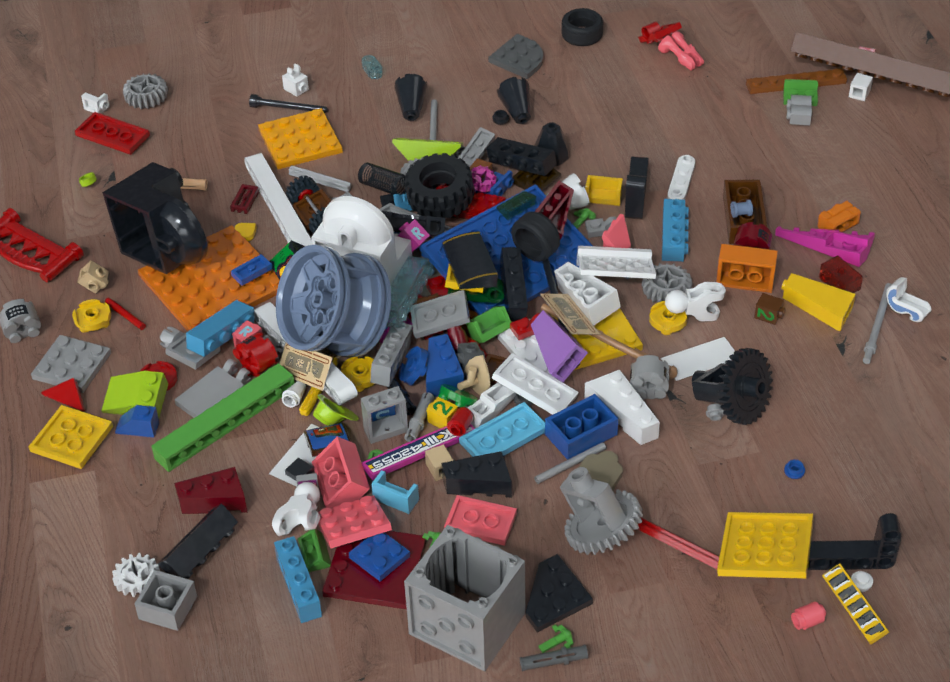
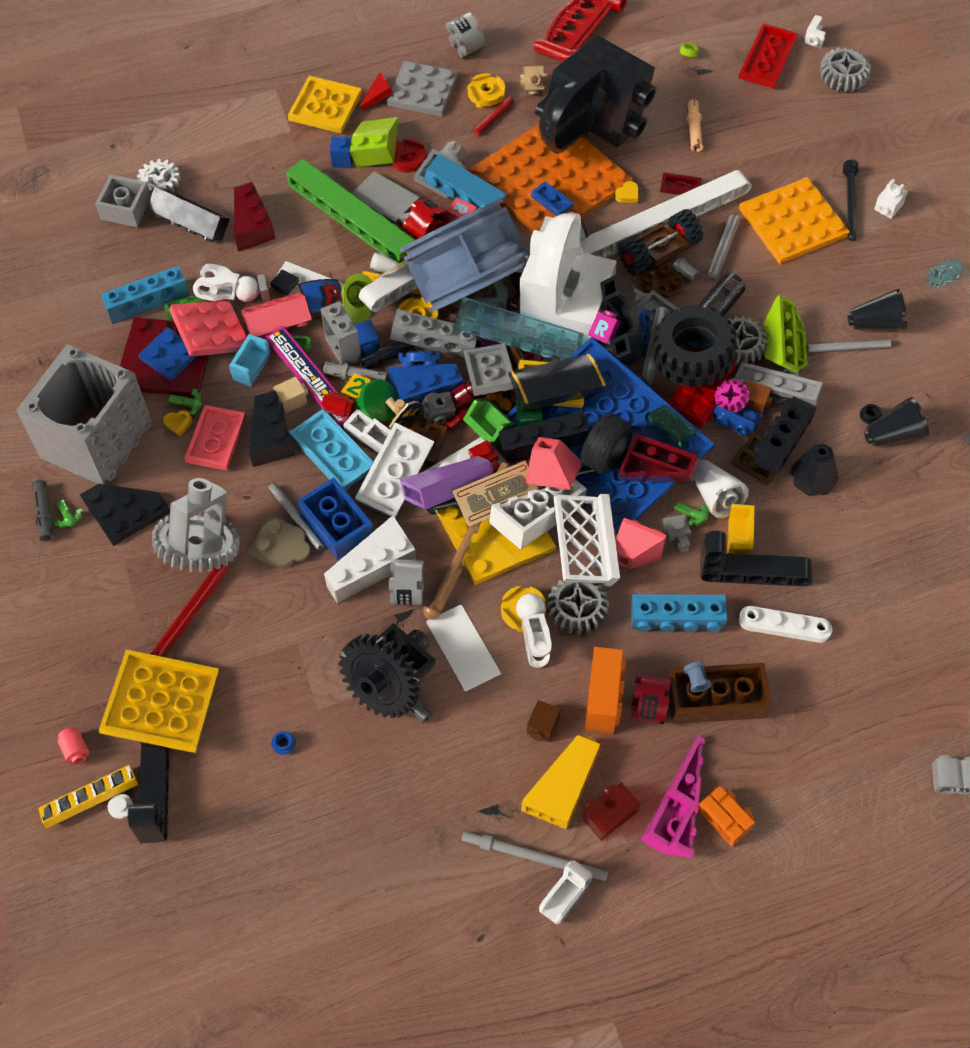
camera: 85 degrees right, 15 degrees up
none -> coral slope [526,437,582,490]

